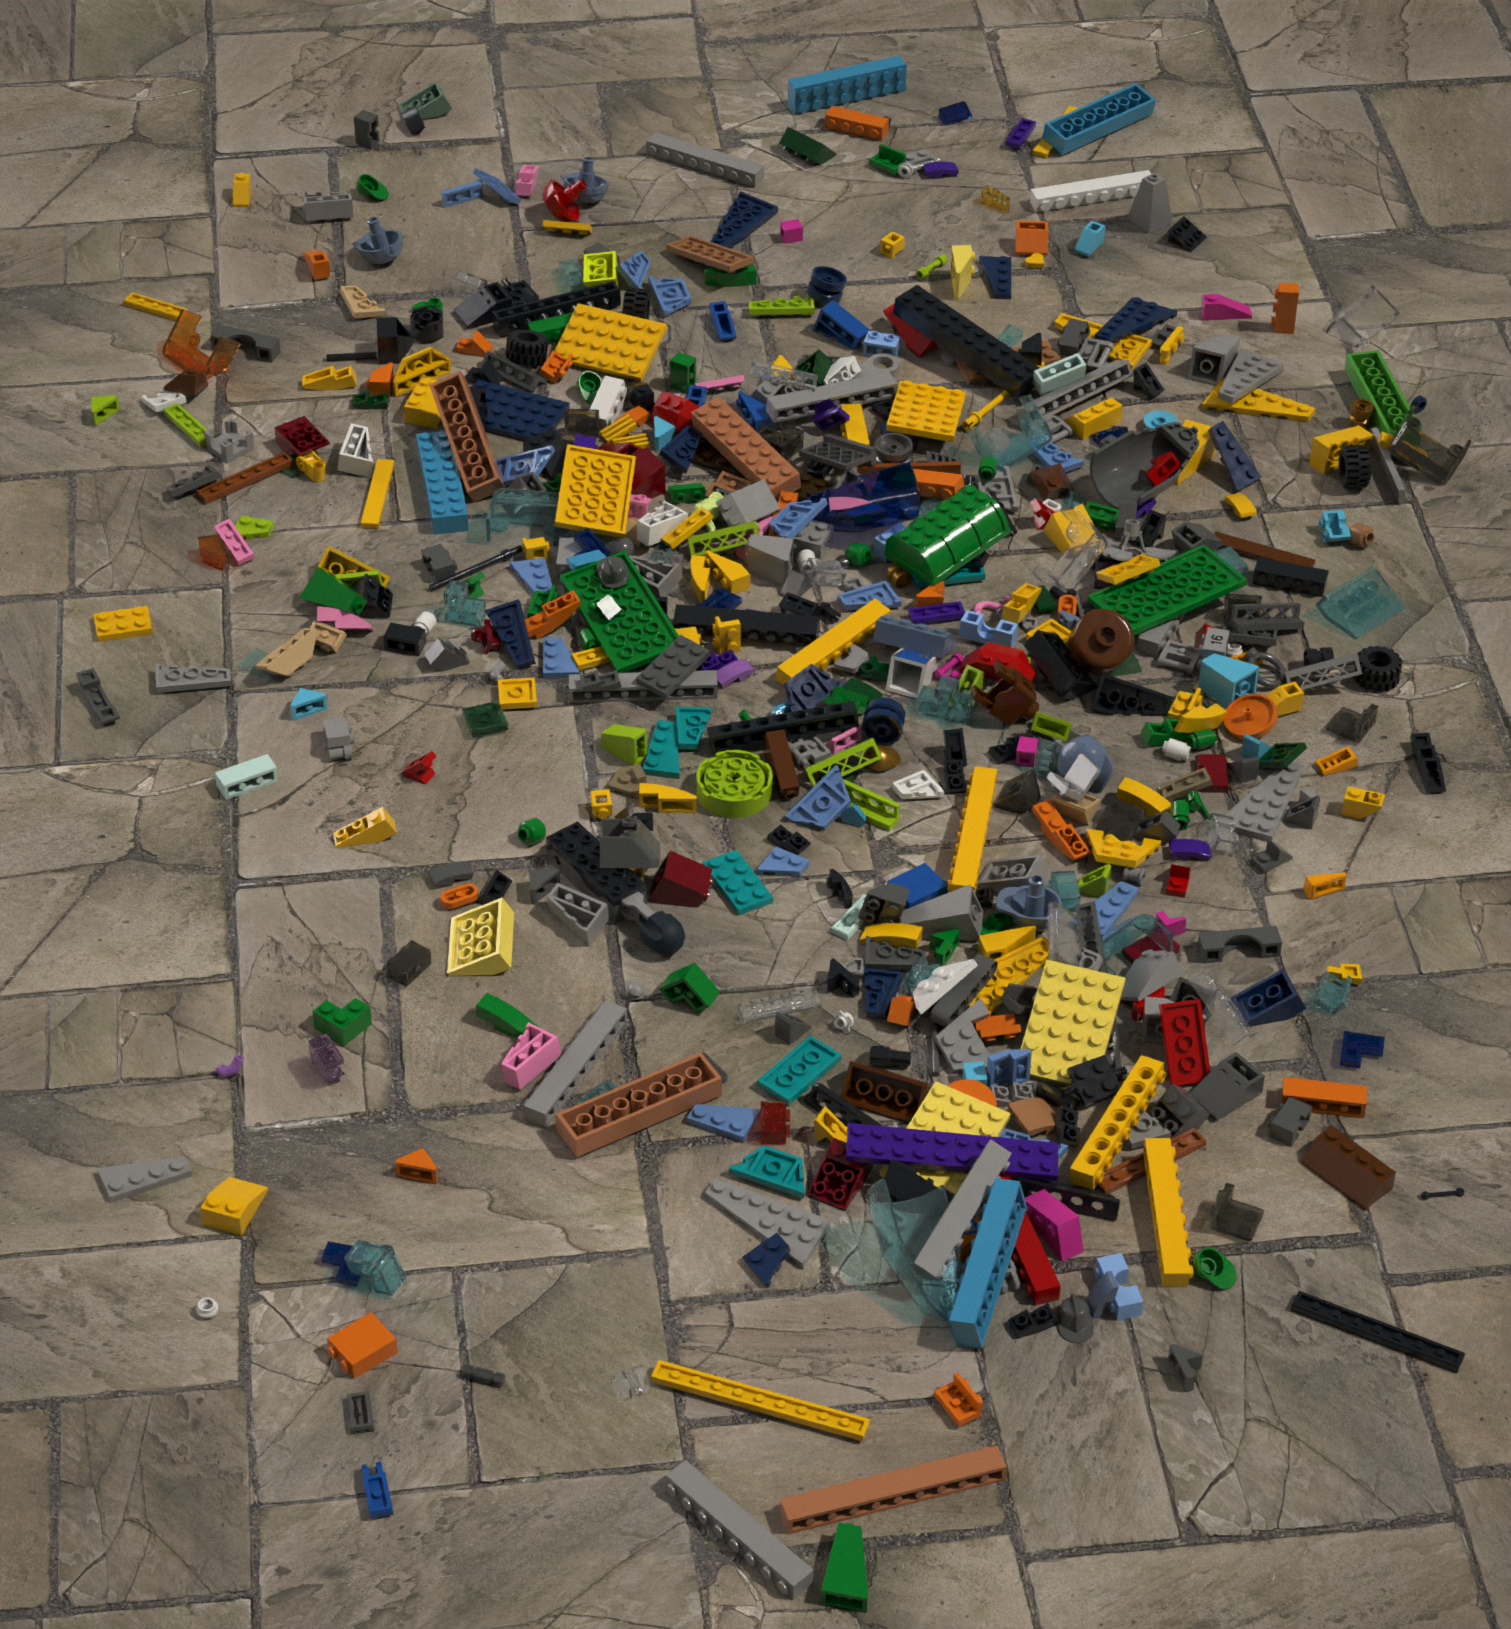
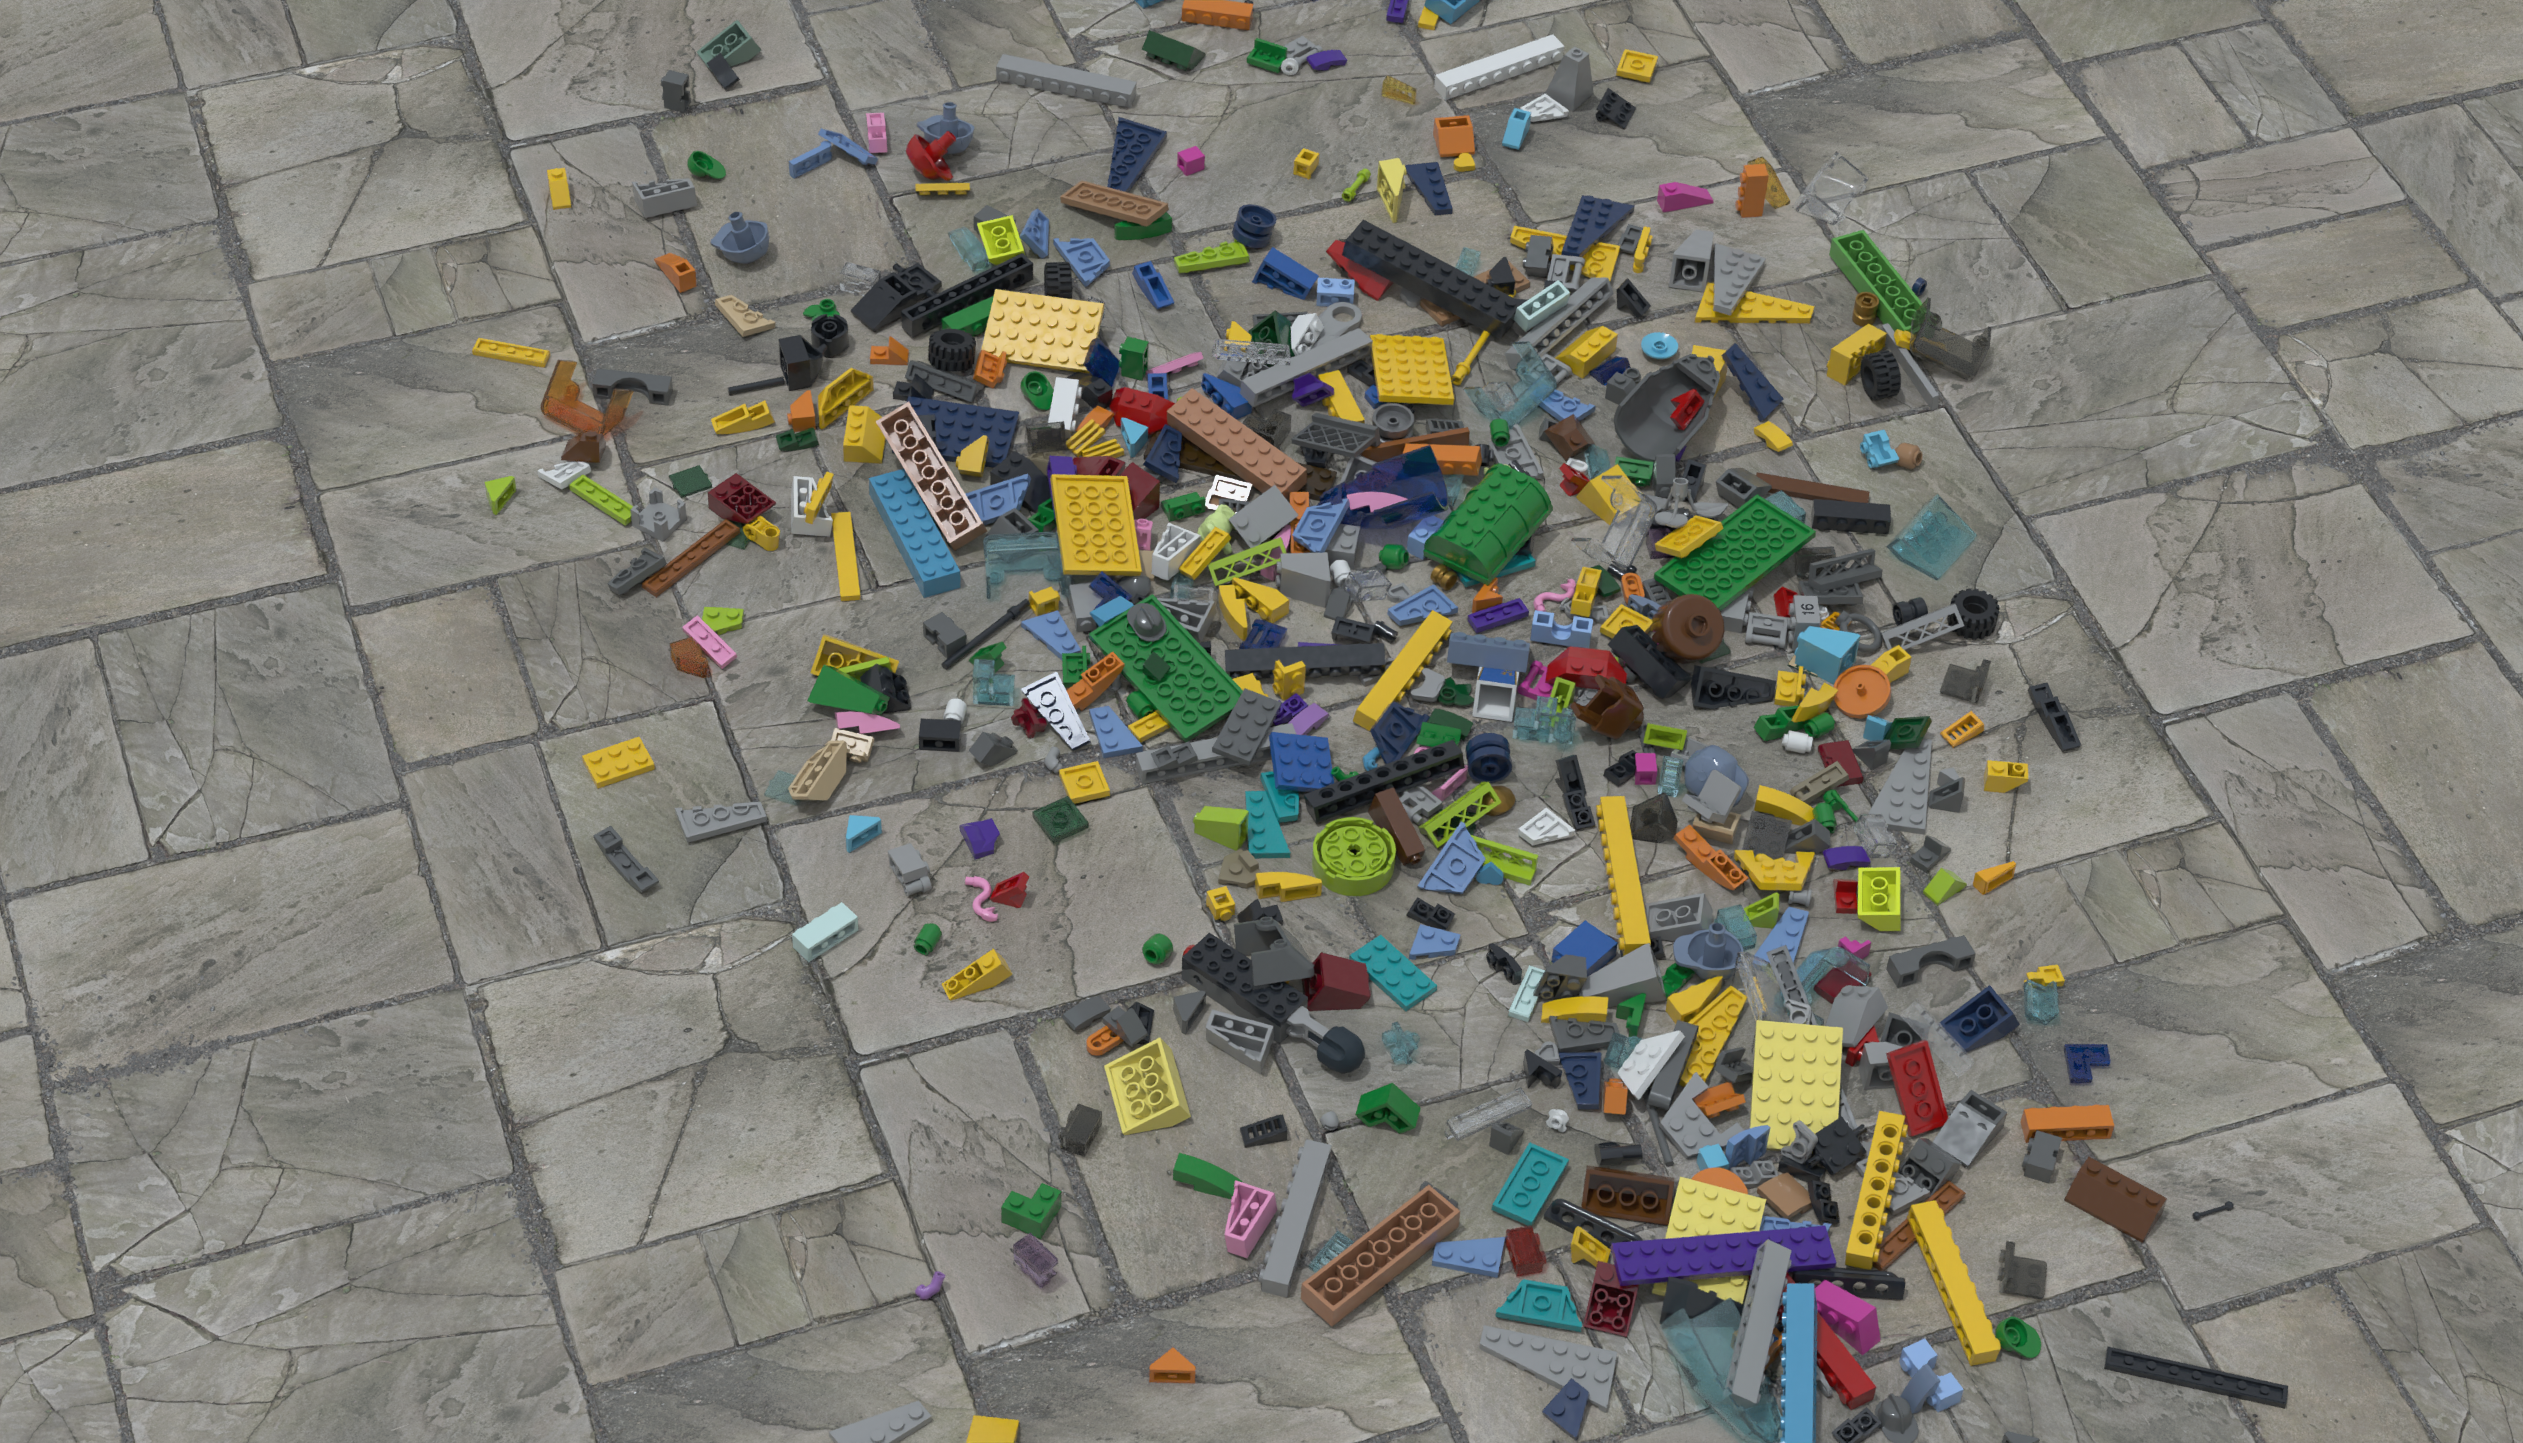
camera: 15 degrees left, 5 degrees up
none -> clear green piece [669,465,713,498]
none -> yellow plate [804,472,834,524]
none -> green brick [914,923,942,955]
none -> yellow slope [956,435,989,477]
none -> dark purple slope [959,818,1000,859]
none -> bright pink animal [965,876,998,922]
none -> clear blue plate [1083,337,1119,388]
none -> dark grey slope [1103,1006,1148,1047]
none -> black slope [1240,1114,1288,1147]
none -> blue plate [1269,732,1334,792]
none -> clear light blue hips [1382,1021,1420,1065]
none -> white wing [1520,94,1569,122]
none -> yellow plate [1616,49,1658,83]
none -> clear yellow slope [1747,156,1790,209]
none -> light grey piece [1781,1121,1818,1164]
none -> neon yellow slope [1858,867,1901,931]
none -> lime slope [1923,868,1967,906]

